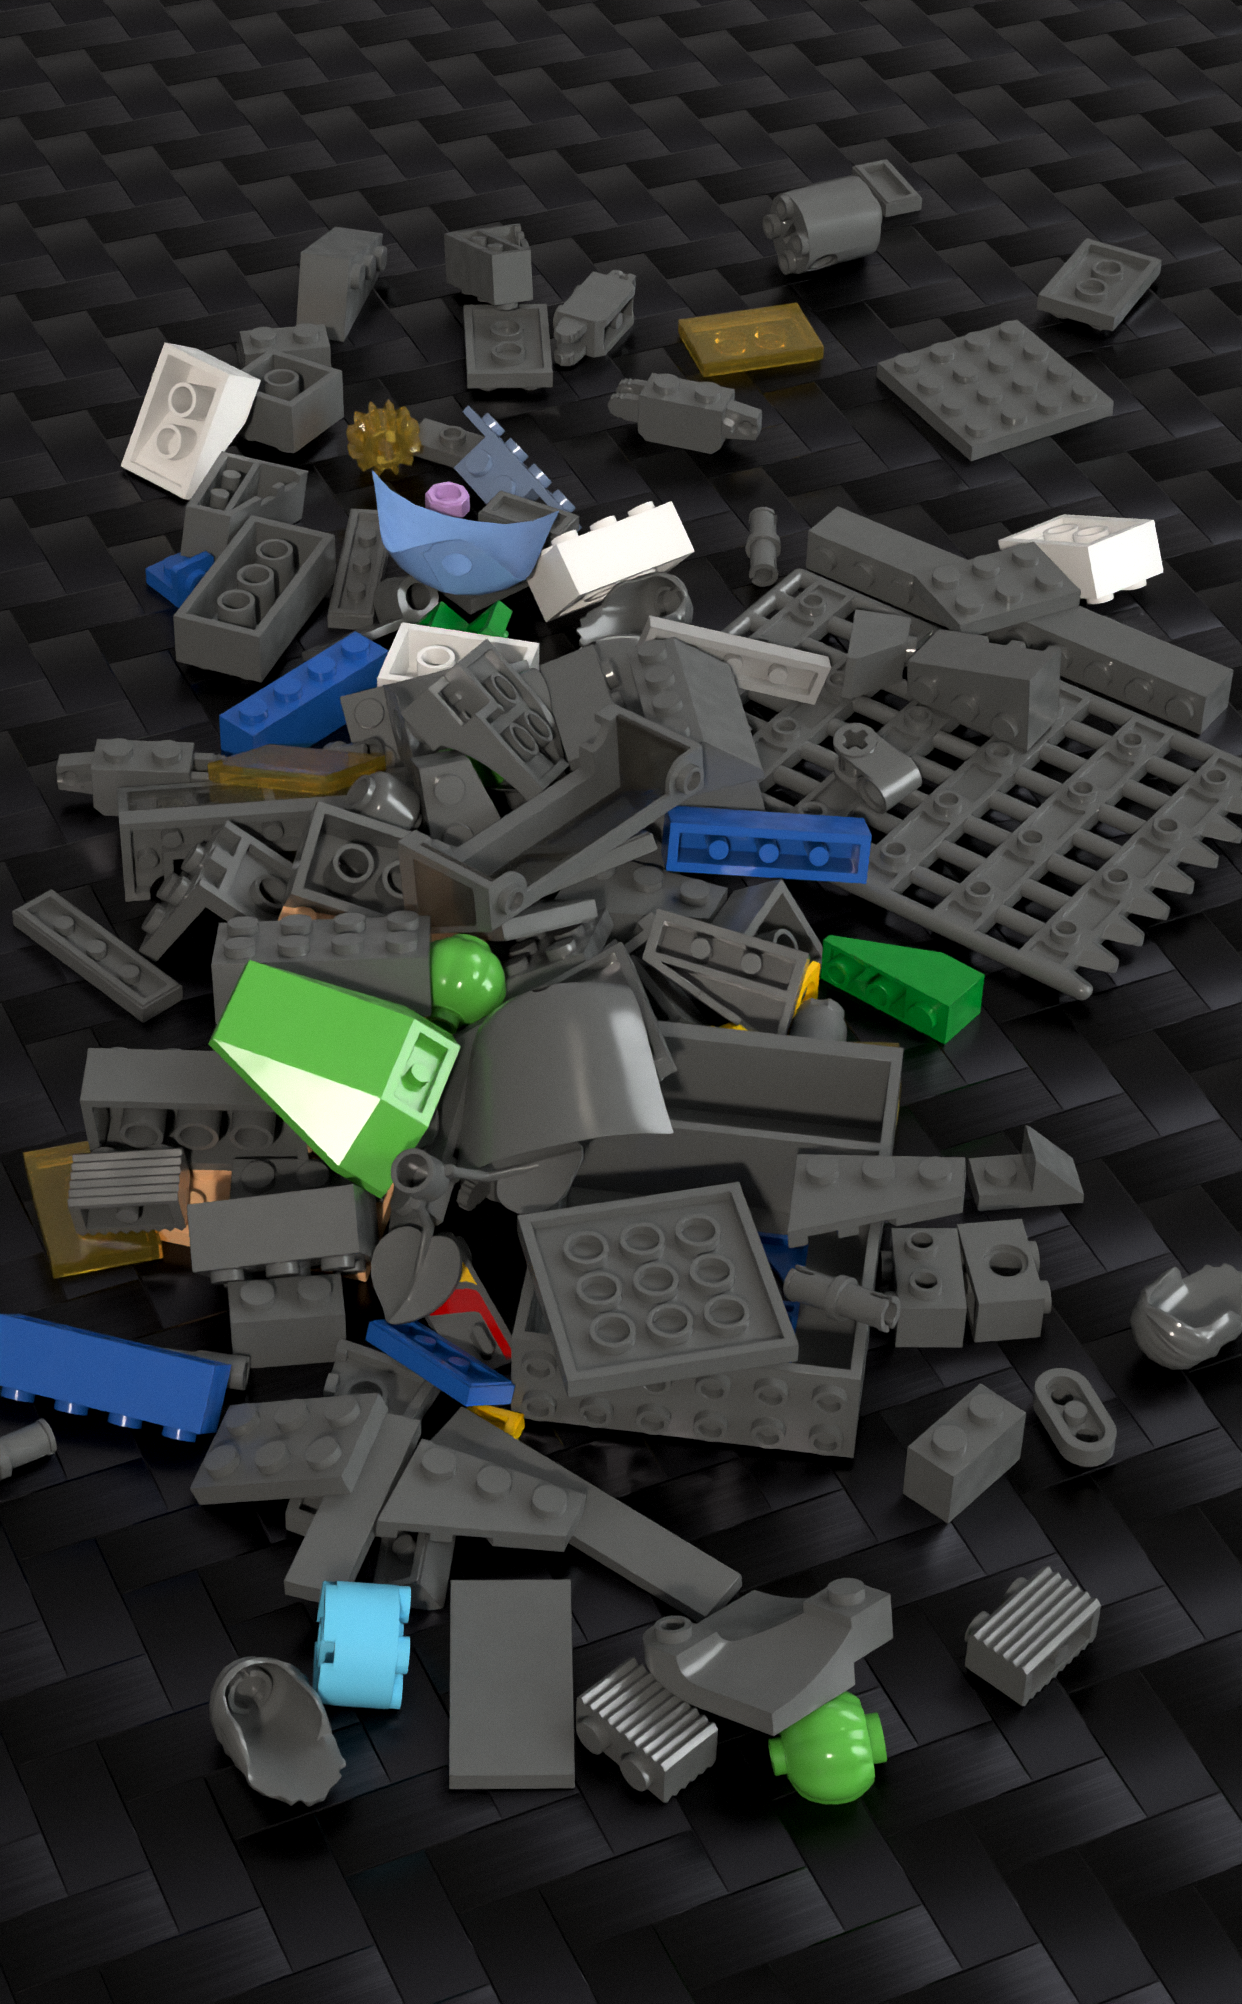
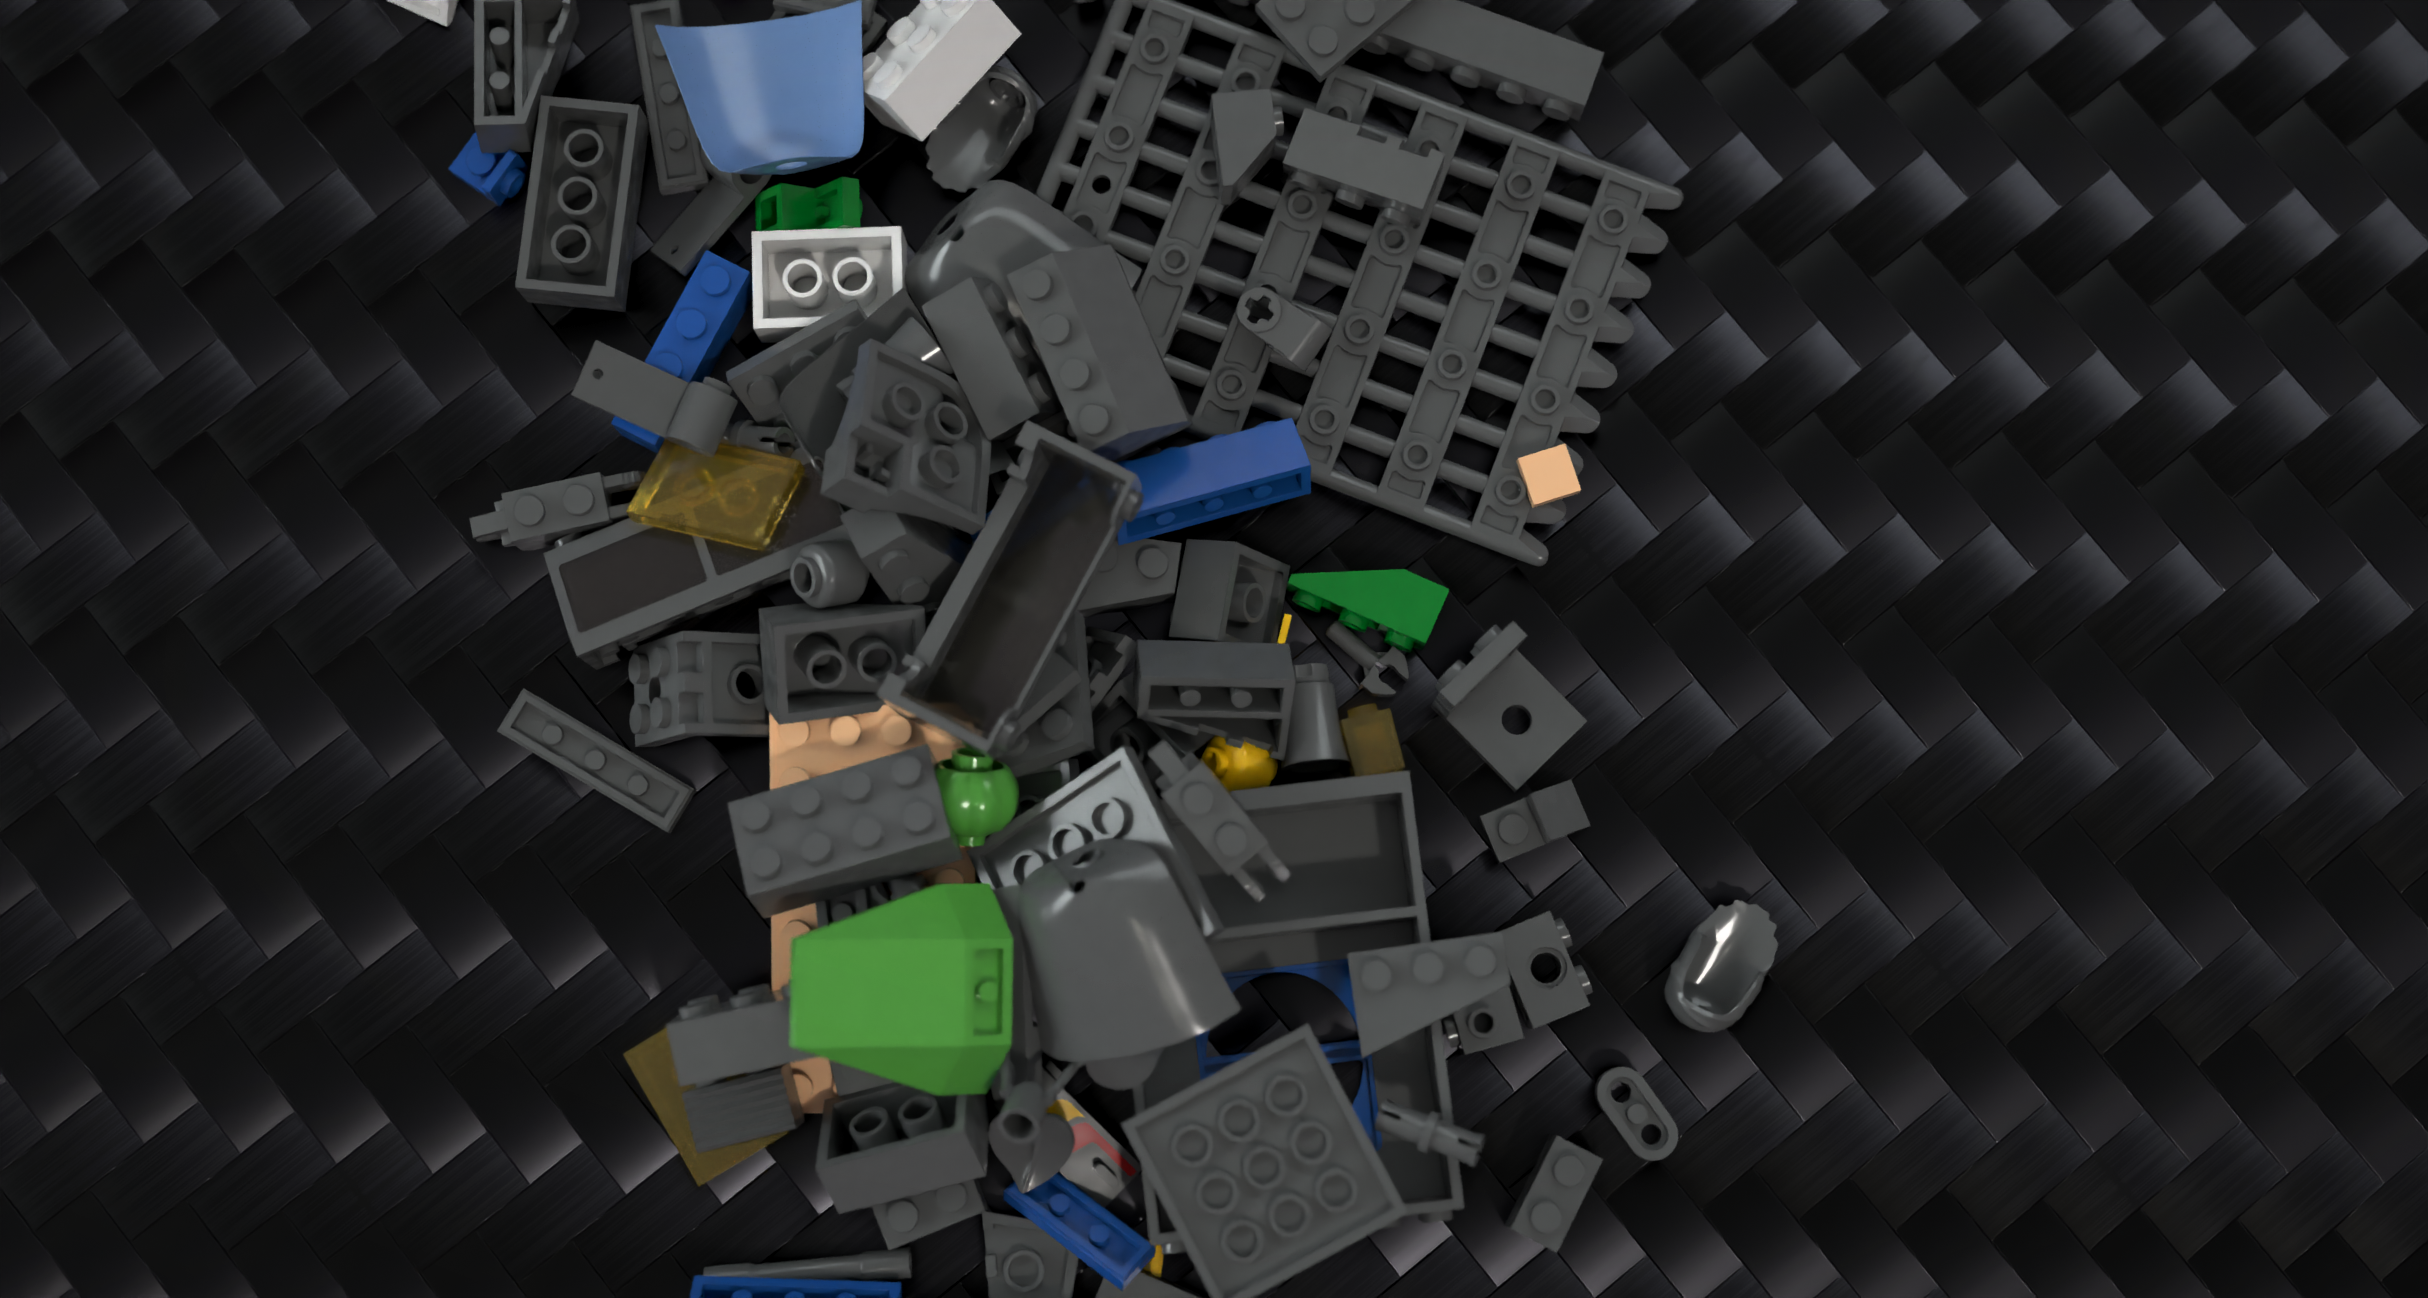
camera: 15 degrees left, 40 degrees up
light grey plate [636,615,831,705] -> none
none -> dark grey door [570,340,738,457]
none -> dark grey hinge [1147,738,1291,903]
none -> dark grey bar [1326,620,1409,697]
none -> dark grey bracket [1431,621,1587,792]
none -> light nougat tile [1516,443,1581,508]

